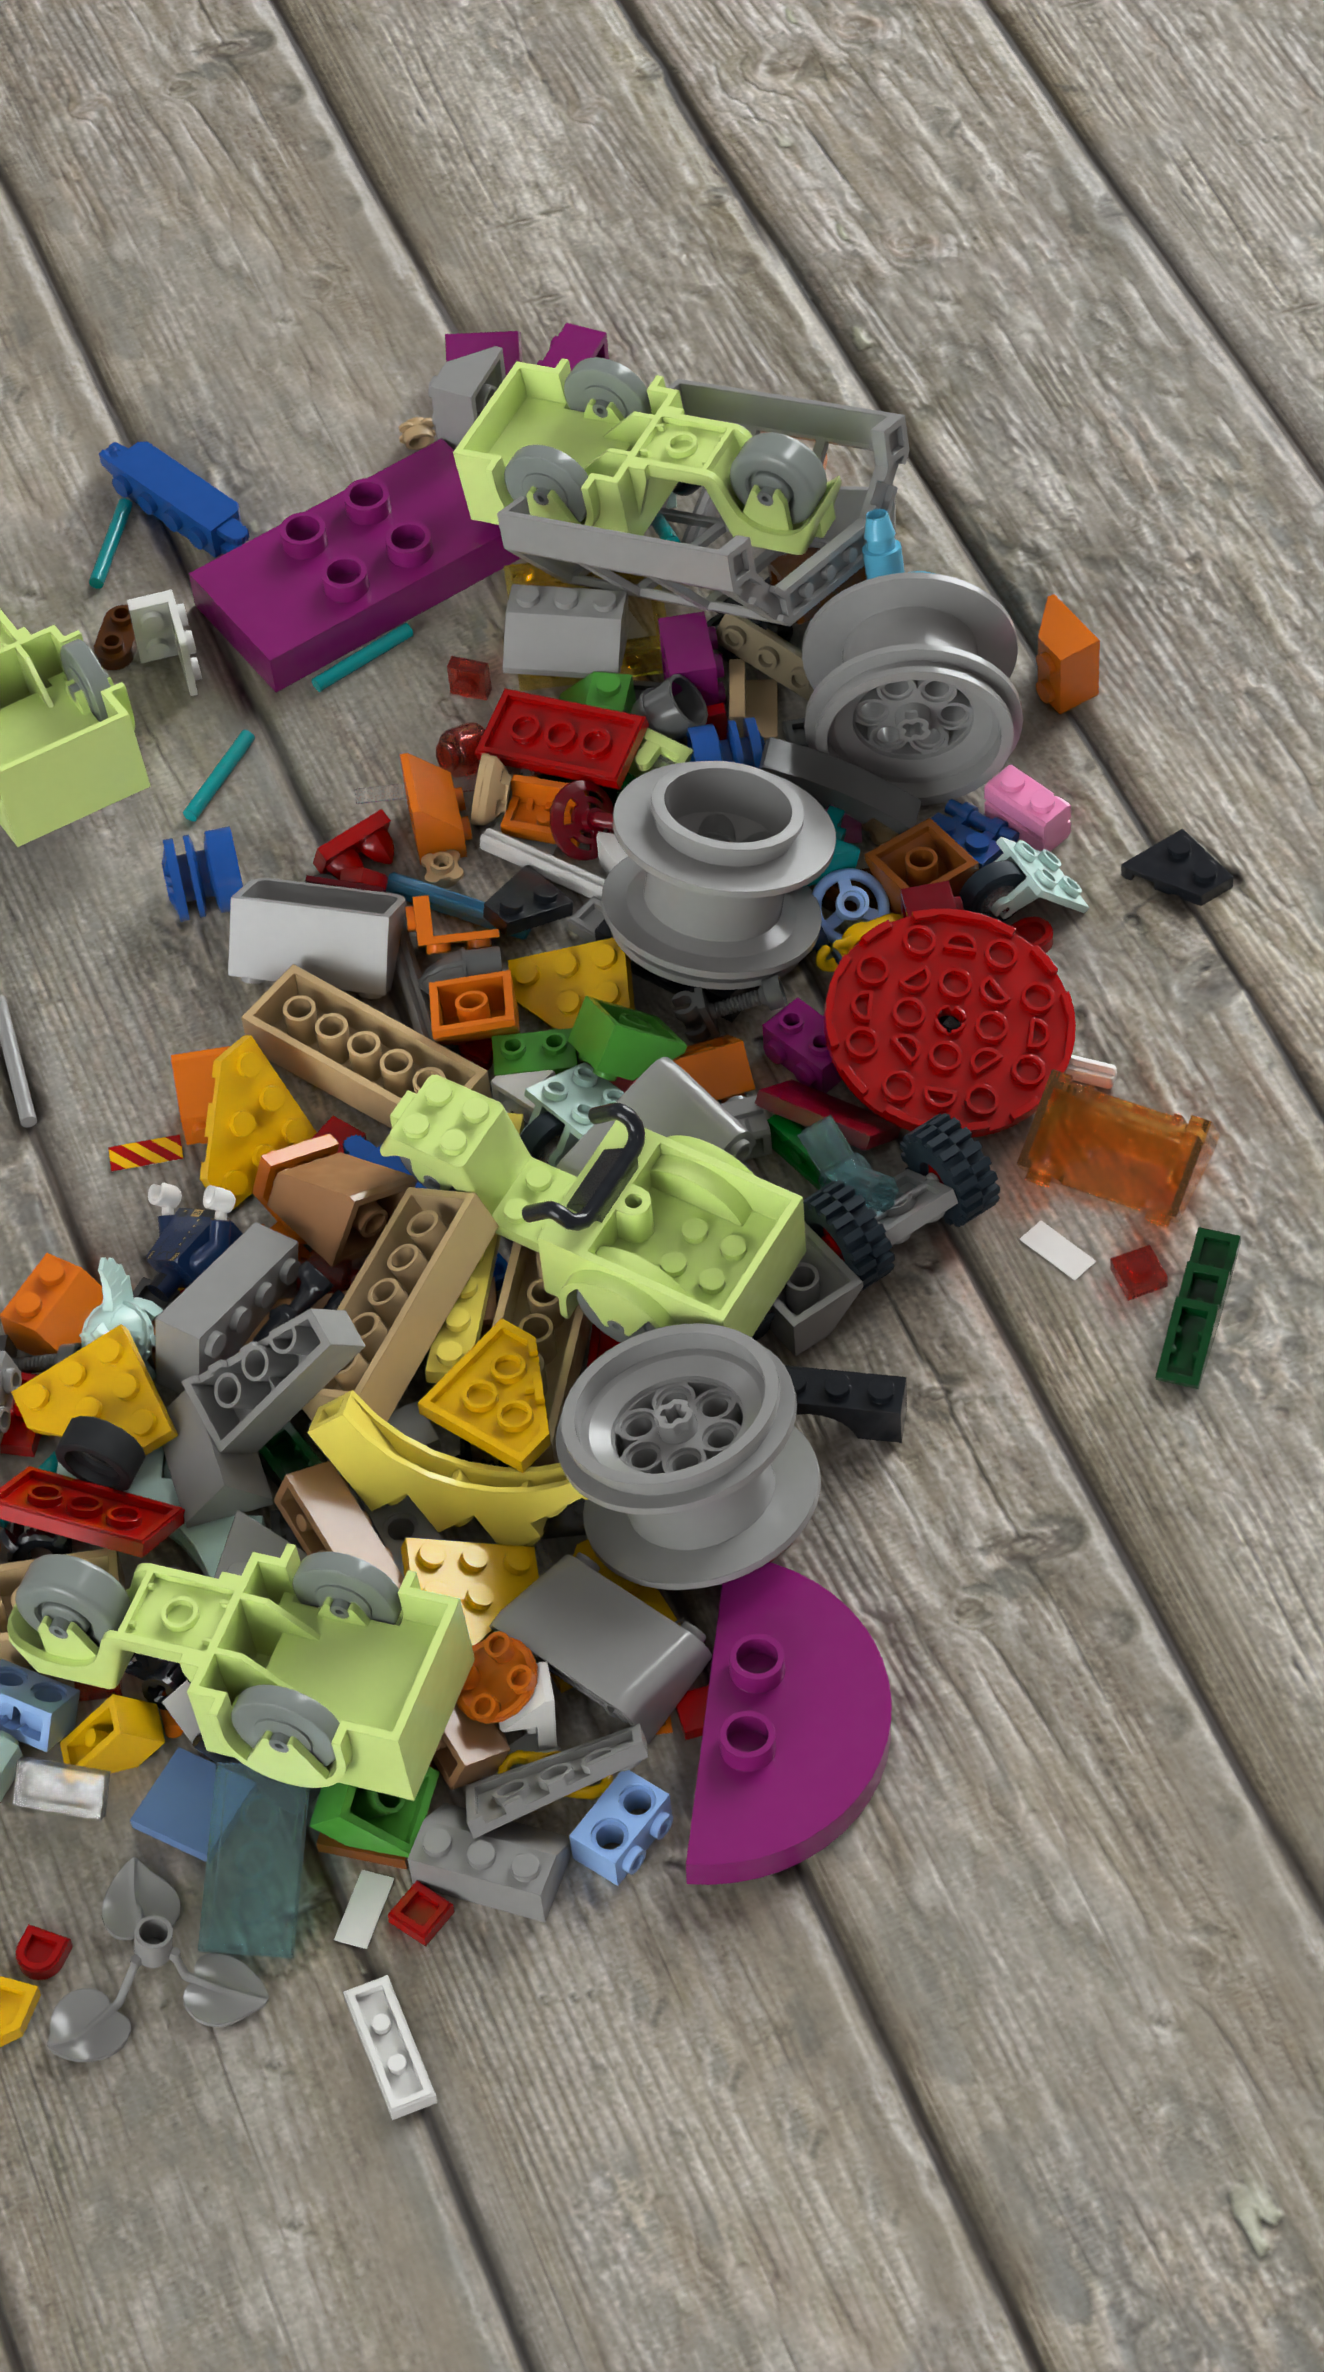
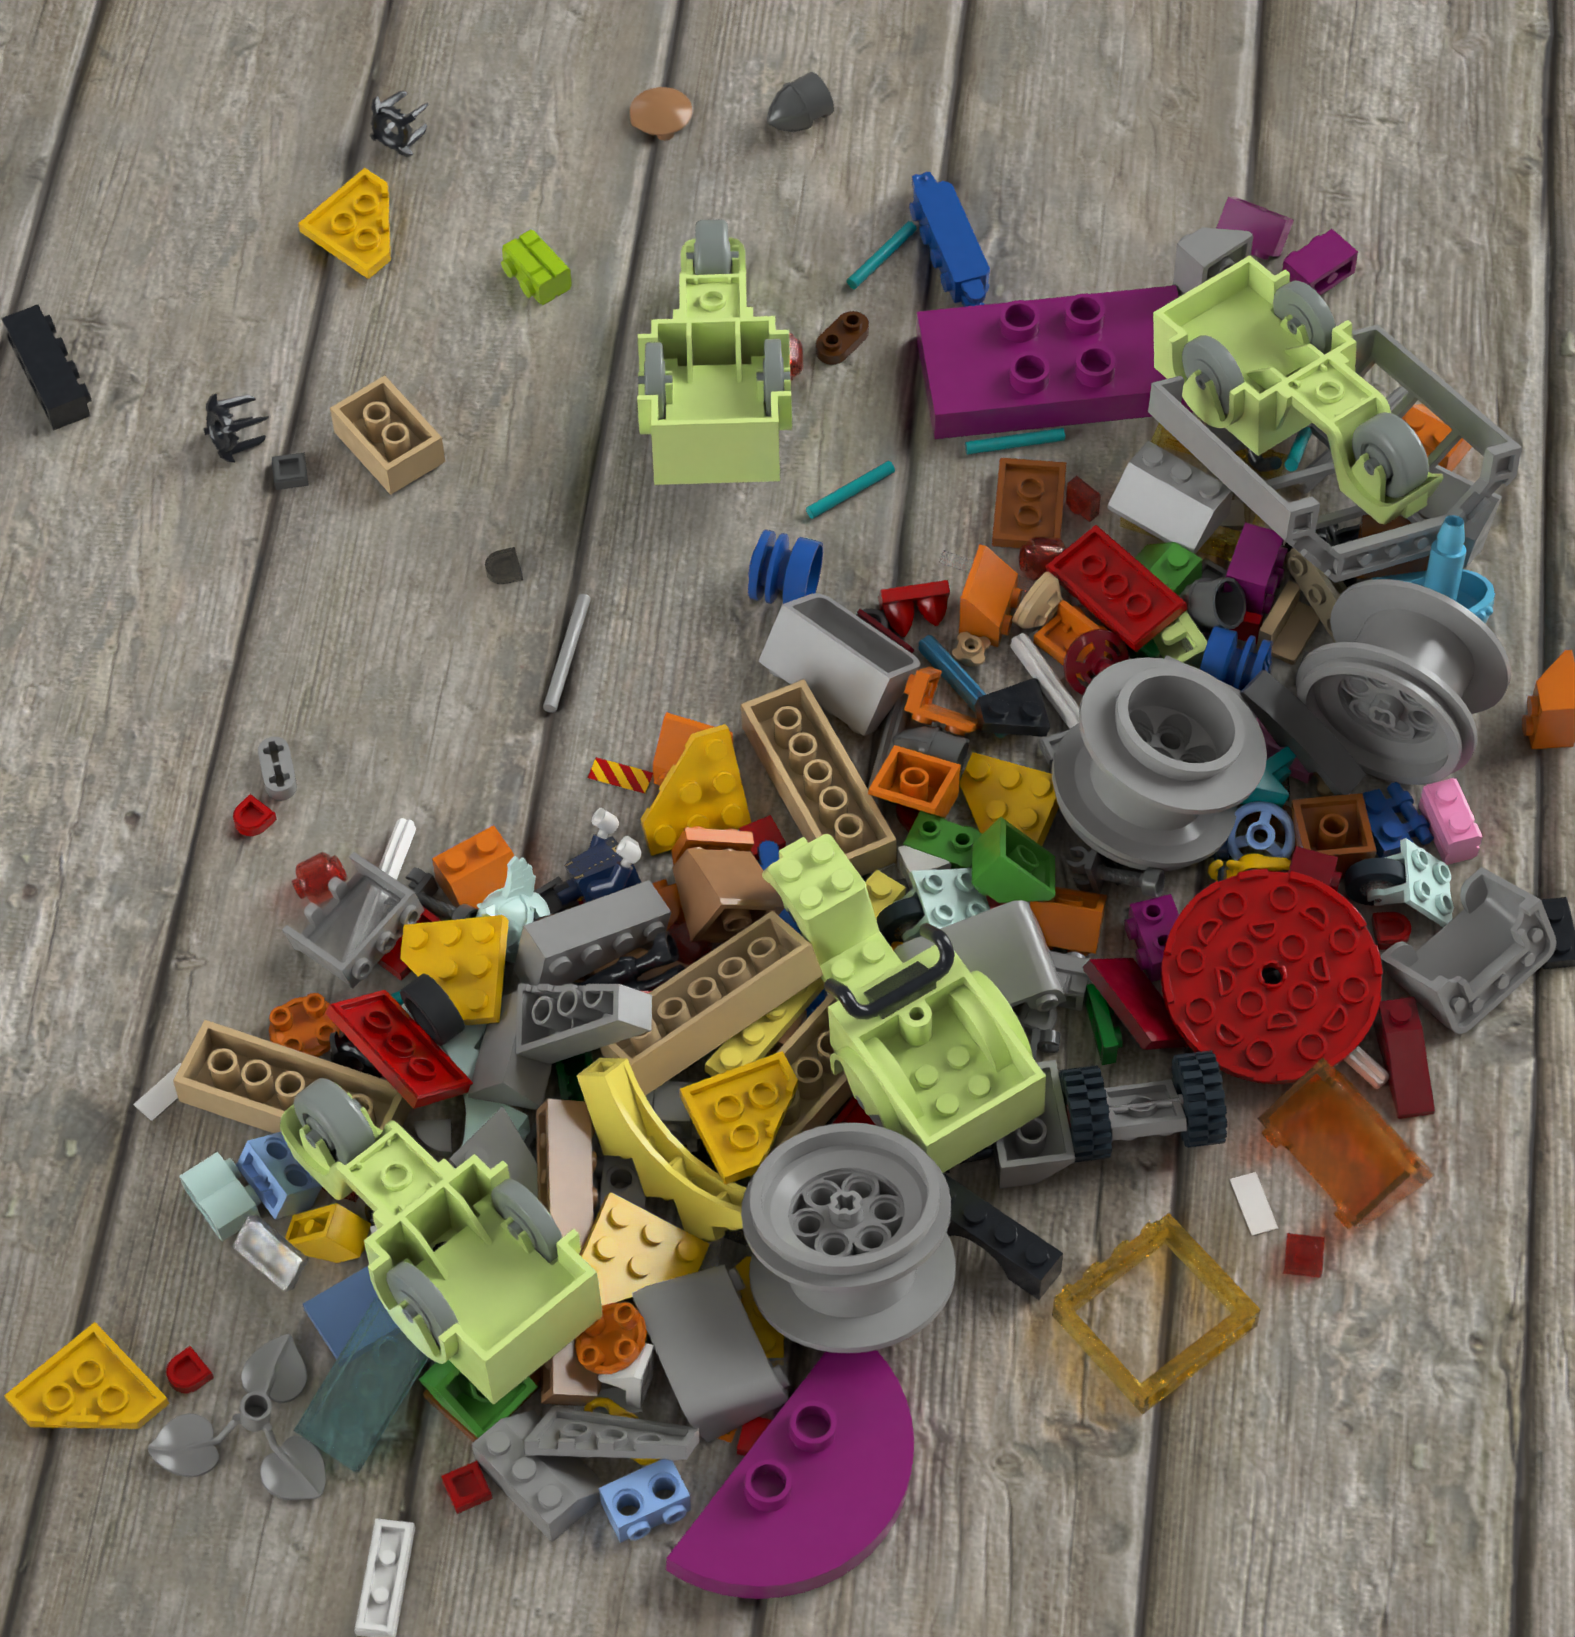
camera: 25 degrees right, 5 degrees up
white bracket [127,589,202,696] -> none
white sticker [334,1870,395,1949] -> none
red tile [339,867,389,890] -> none
tan plate [399,417,436,450] -> none
clear light blue piece [797,1115,899,1213] -> none
dark green slope [1155,1227,1241,1389] -> none
none -> dark orange plate [992,457,1067,551]
none -> clear yellow window [1052,1213,1261,1415]
none -> dark red slope [1373,997,1435,1119]
none -> light grey windscreen [1380,867,1556,1034]

